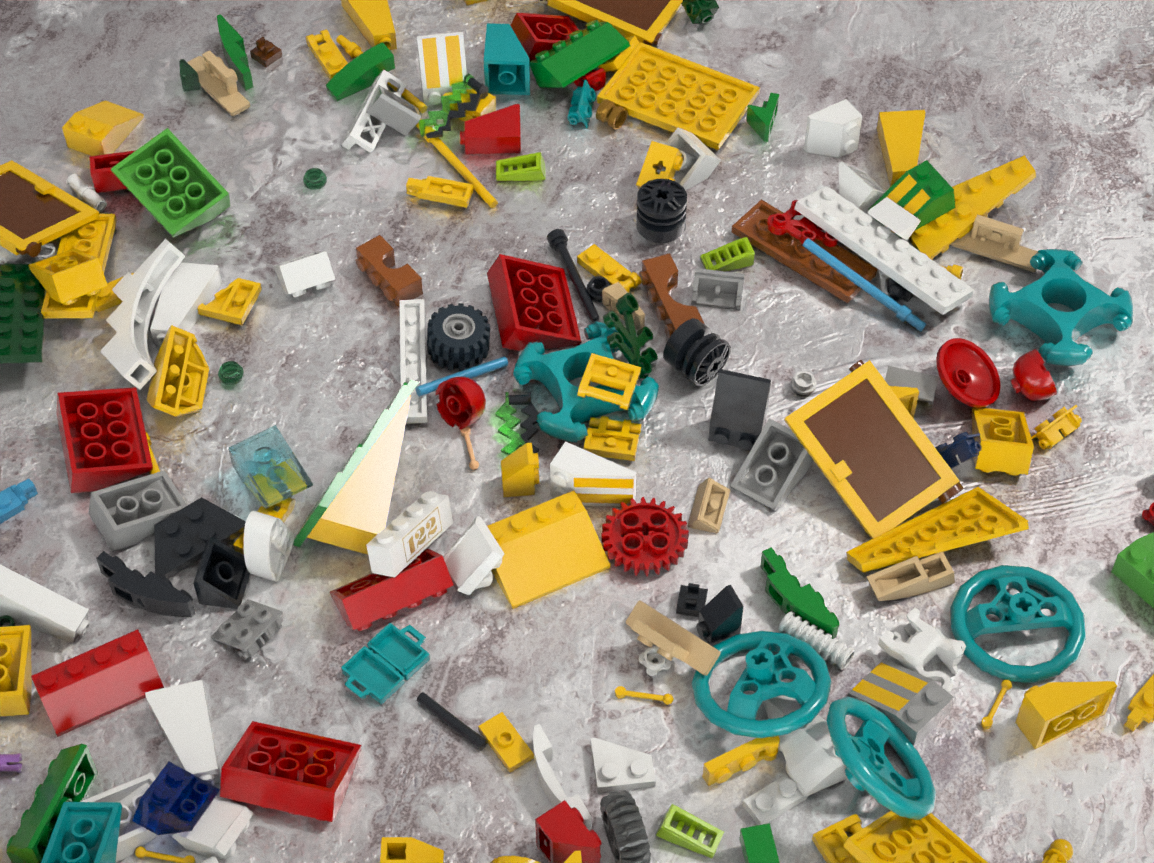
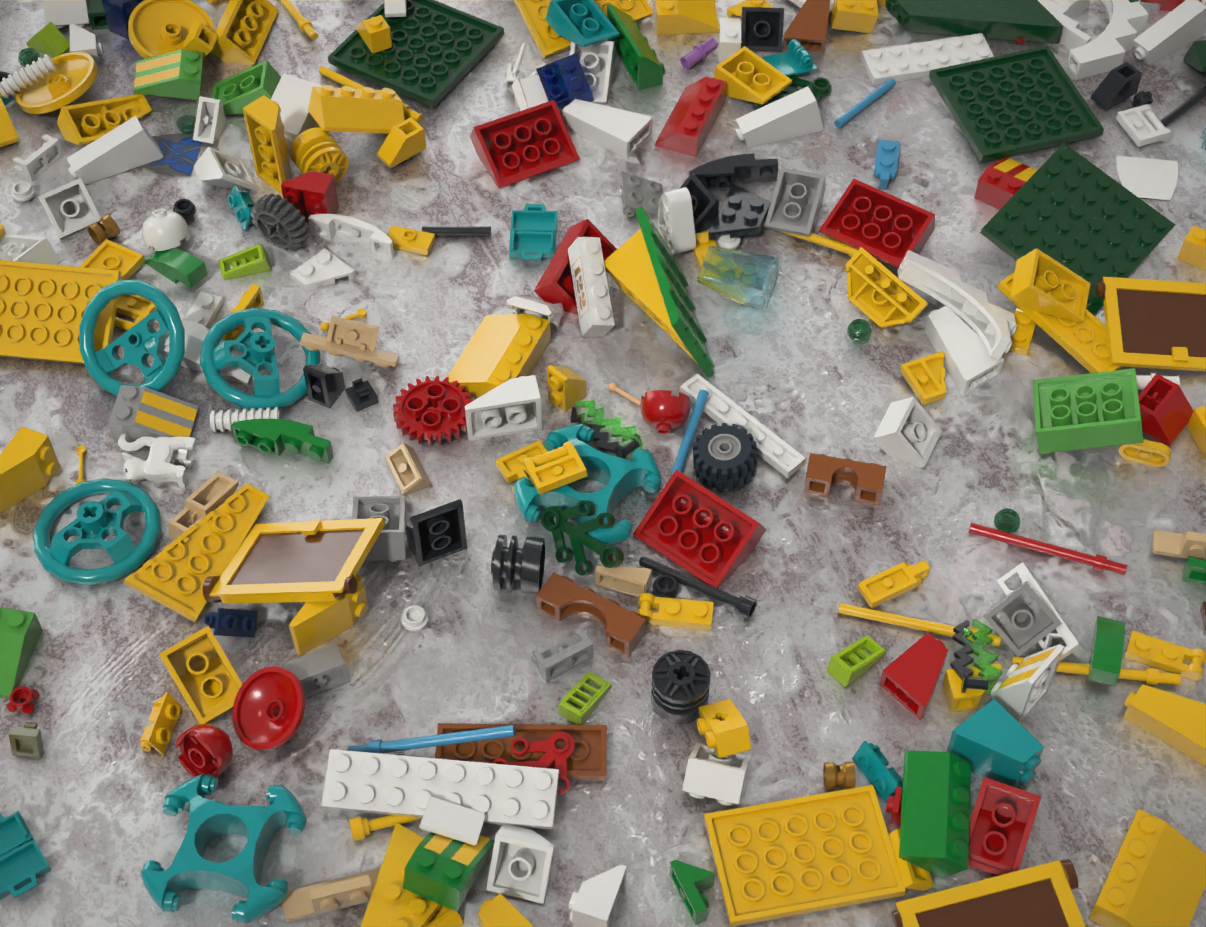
camera: 140 degrees right, 0 degrees up
none -> red bar [969,523,1128,575]

